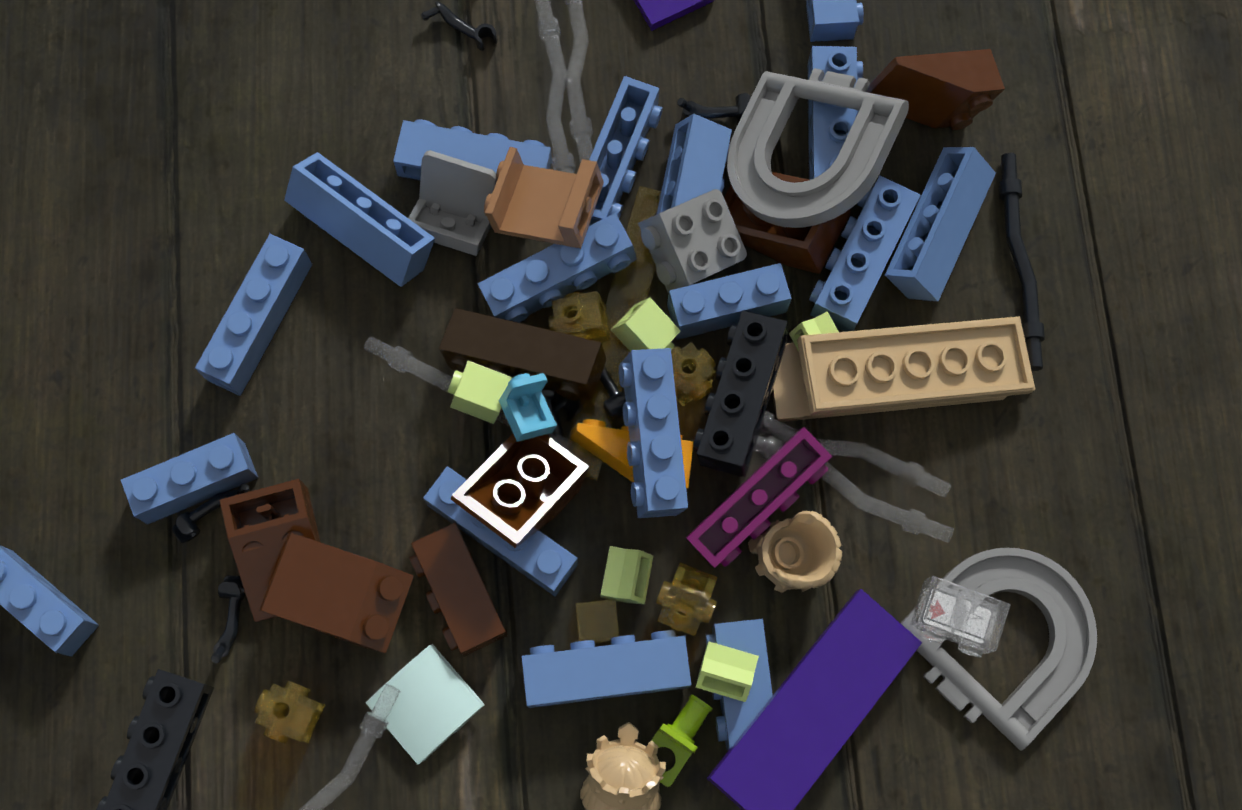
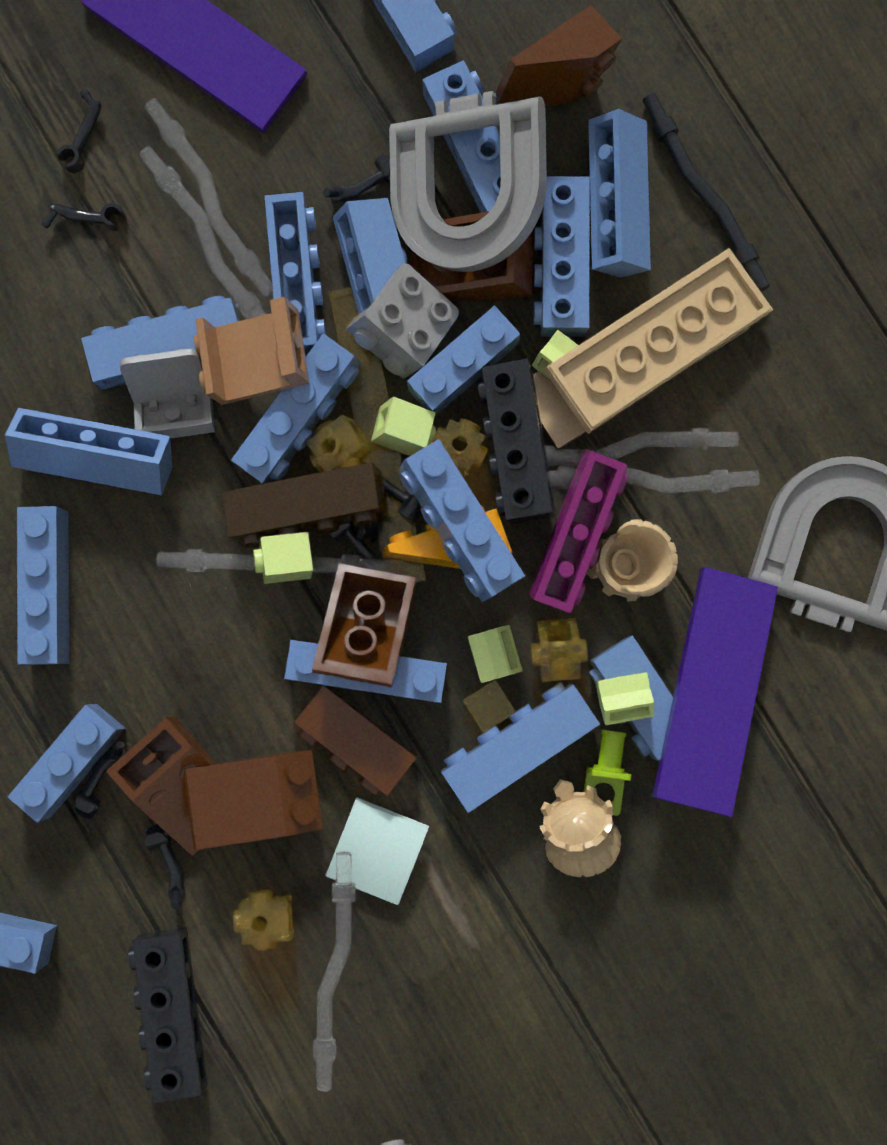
camera: 25 degrees left, 10 degrees up
medium azure bracket [498,373,557,442] -> none
clear brick [910,576,1011,657] -> none

